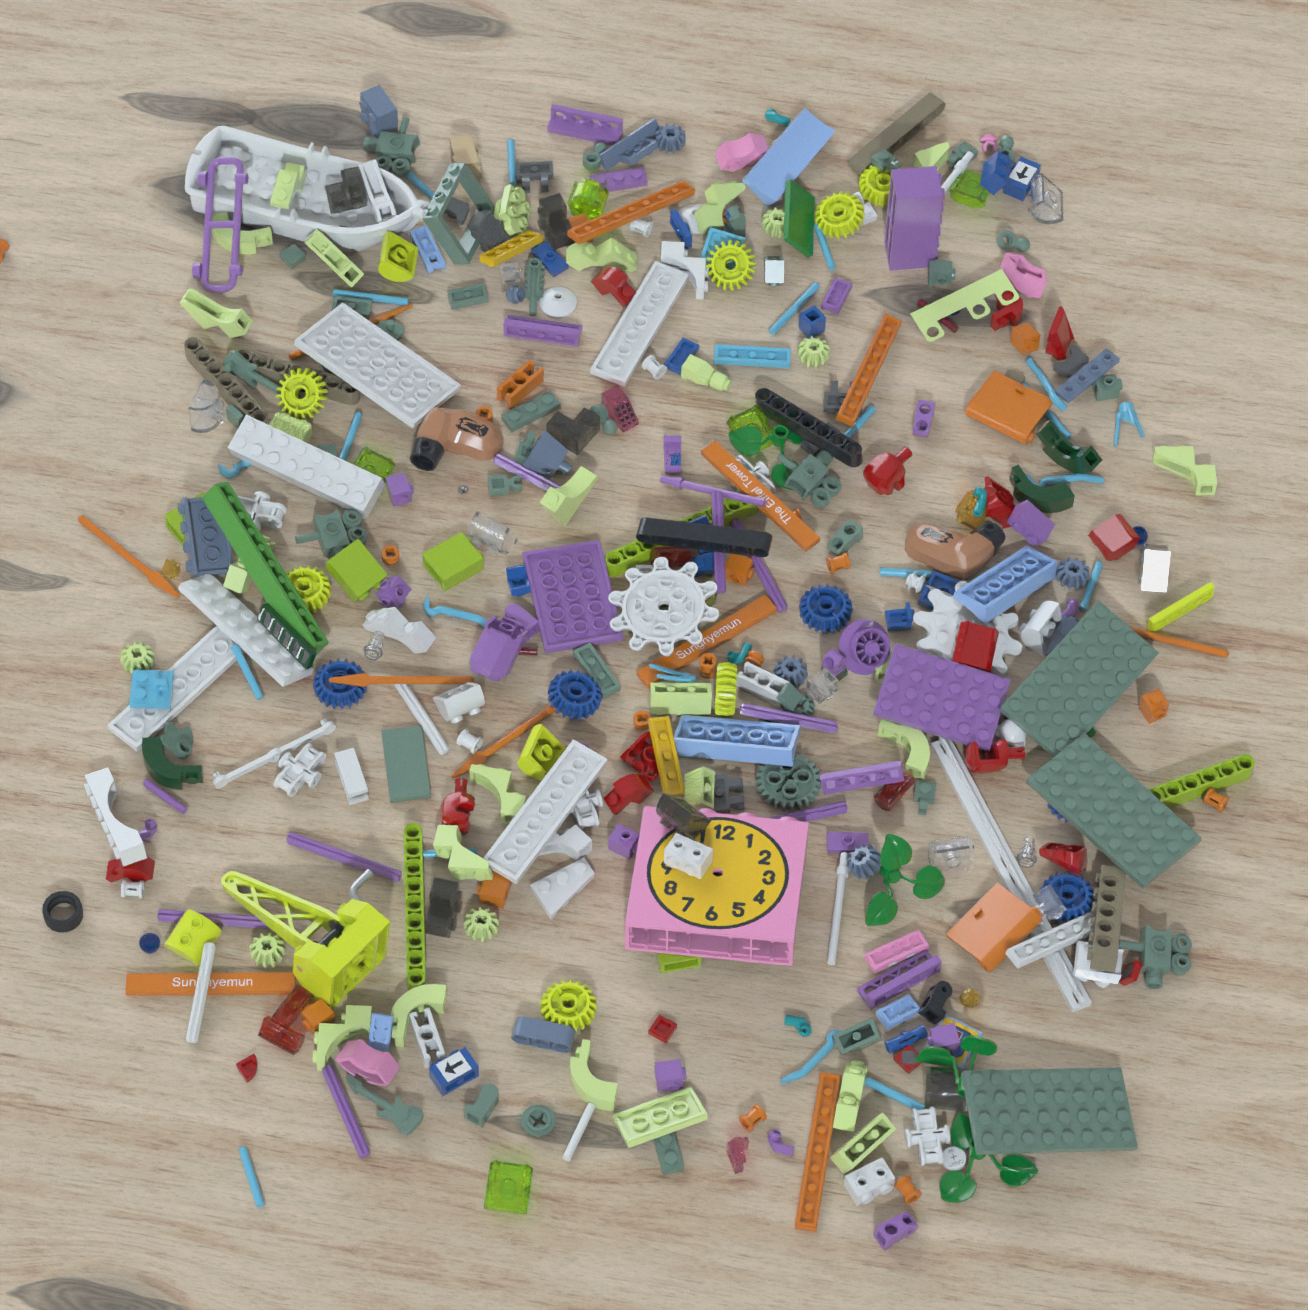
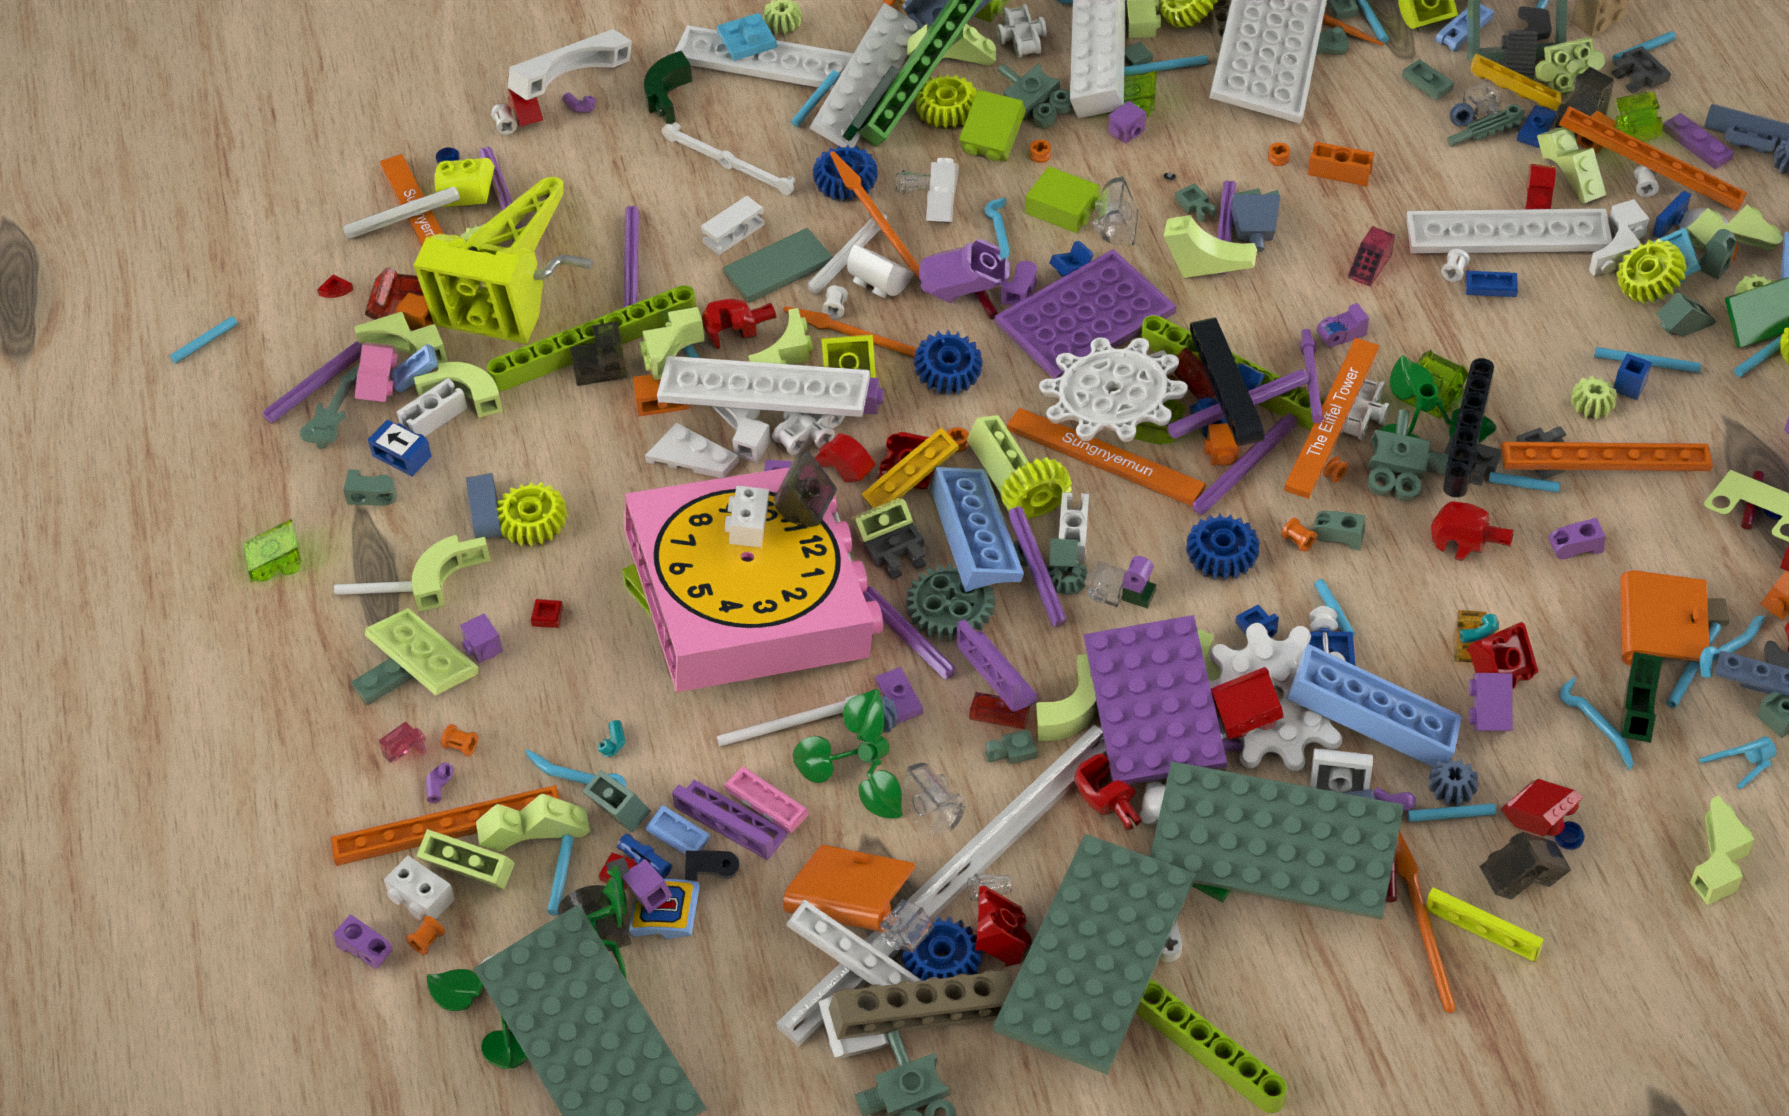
camera: 70 degrees right, 5 degrees down
black tyre [42,891,83,933] -> none
medium lavender piece [143,779,188,814] -> none
sand green plate [160,721,193,759] -> none
white axle [273,743,326,797] -> none
medium lavender brick [375,576,412,608] -> none
nougat piece [410,407,504,471] -> none
yellowish green gear [463,906,499,943] -> none
sand green plate [501,390,561,433] -> none
medium lavender fence [503,315,582,347] -> none
sand green gear [521,1105,556,1138] -> none
white dish [539,287,577,318] -> none
clear smoke brick [546,407,600,455] -> none
medium lavender fence [548,104,623,145] -> none
sand green plate [573,643,621,699] -> none
sand green plate [583,143,608,170] -> none
sand green plate [589,404,618,435] -> none
medium azure plant [649,664,695,683] -> none
yellowish green piece [681,354,732,391] -> none
orange bush [699,653,717,679] -> none
medium azure plate [714,344,791,368] -> none
teal arm [726,642,752,664] -> none
orange bush [744,651,764,668] -> none
sand blue gear [774,655,808,688] -> none
medium lavender plate [821,277,853,314] -> none
medium lavender piece [838,619,891,675] -> none
nougat piece [904,520,1006,580] -> none
white axle [904,1106,950,1167] -> none
clear yellow plate [960,986,982,1008] -> none
dark green arch [1009,465,1075,513] -> none
red tile [1119,960,1142,986] -> none
orange brick [1139,689,1169,724] -> none
orange bush [1203,787,1230,813] -> none

